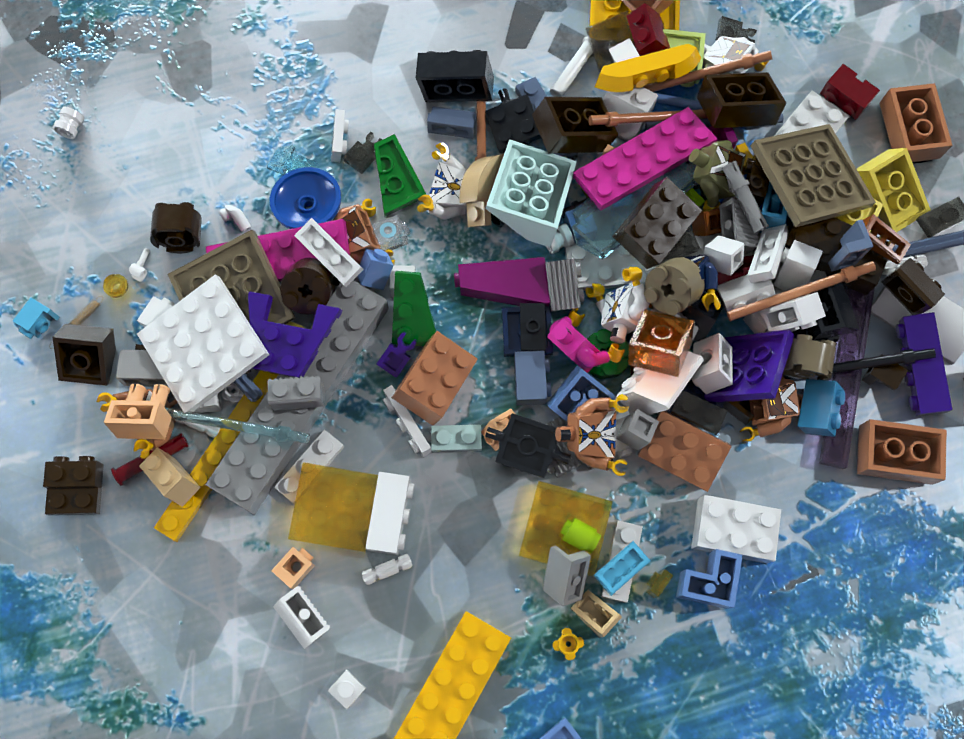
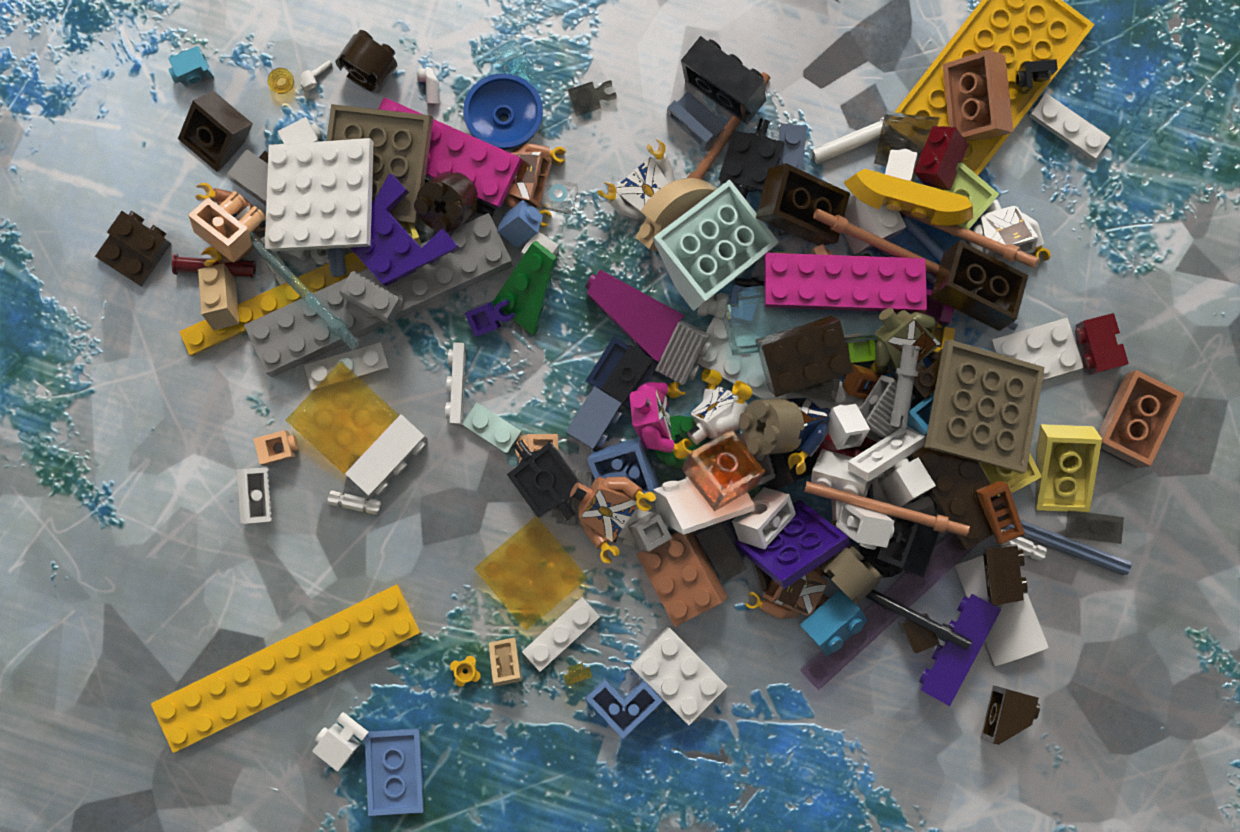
camera: 30 degrees right, 10 degrees up
tan piece [49,296,103,349] -> none
white plate [294,218,364,287] -> none
white plate [328,670,366,709] -> none
white plate [331,109,349,163] -> none
green wing [374,134,426,217] -> none
nougat brick [391,331,478,426] -> none
light grey panel [543,546,591,606] -> none
lime brick [560,517,601,553] -> none
medium azure plate [593,541,650,596] -> none
clear smoke plate [715,16,757,43] -> none
sand blue panel [828,219,873,271] -> none
nougat brick [857,419,947,485] -> none

